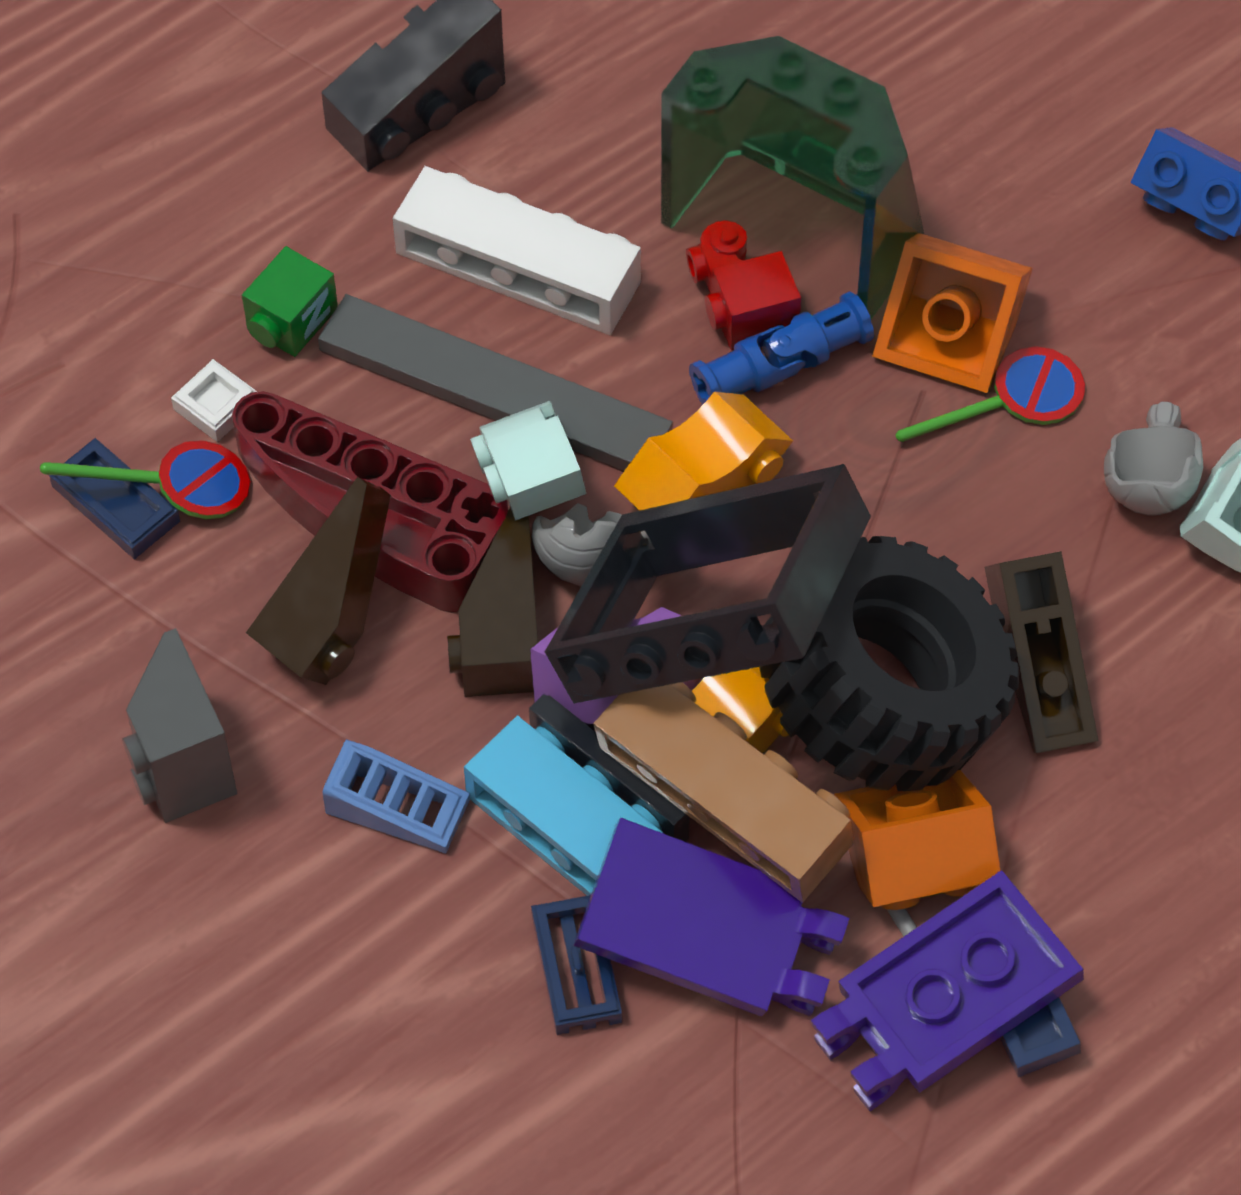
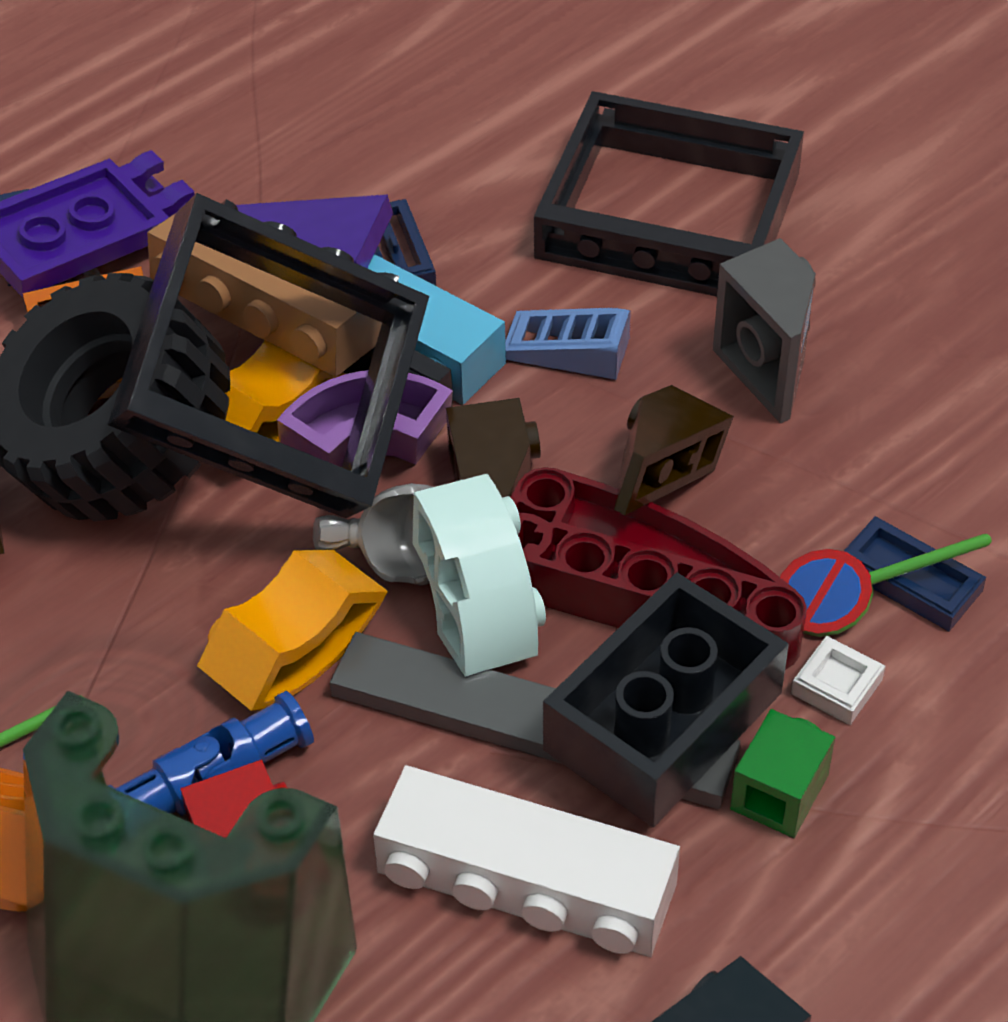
camera: 175 degrees right, 10 degrees down
none -> black window [534,91,804,296]
none -> black brick [543,572,789,828]

